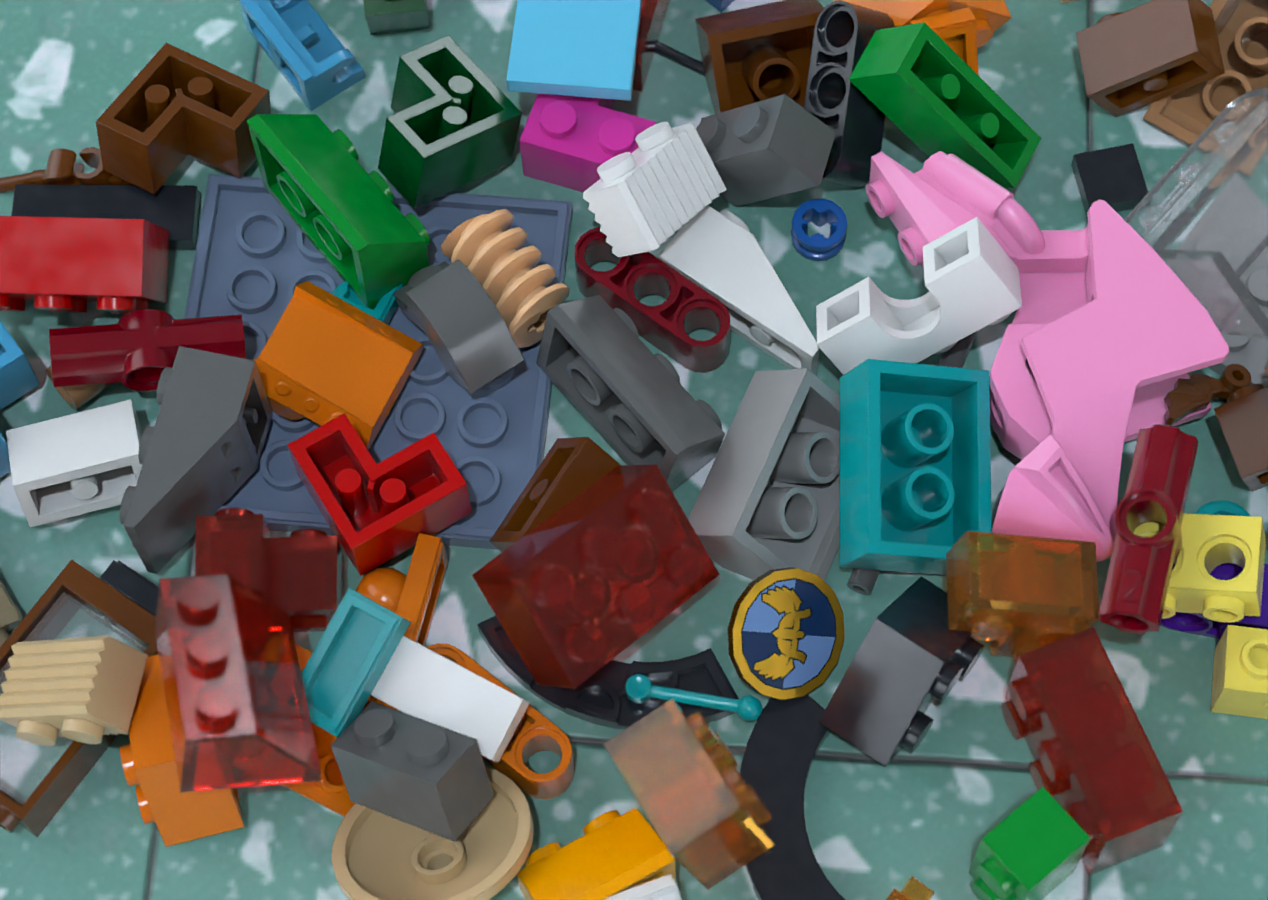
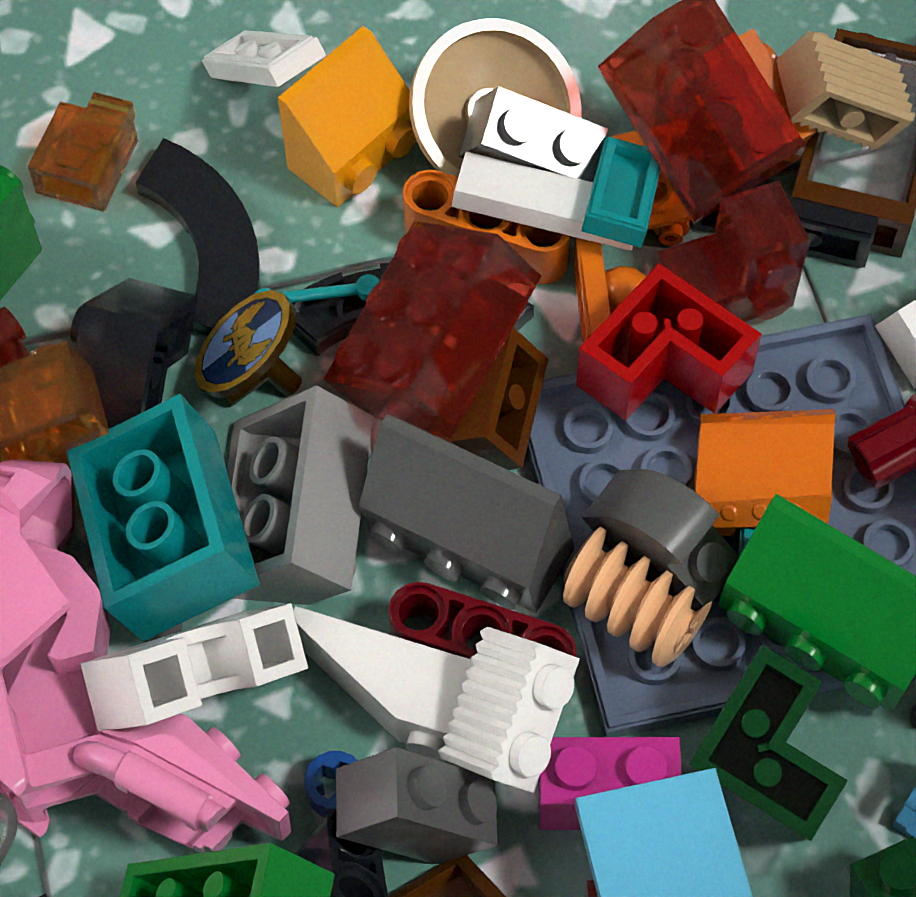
camera: 160 degrees right, 5 degrees down
dark grey slope [120,346,273,574] -> none
clear orange brick [604,699,775,890] -> none

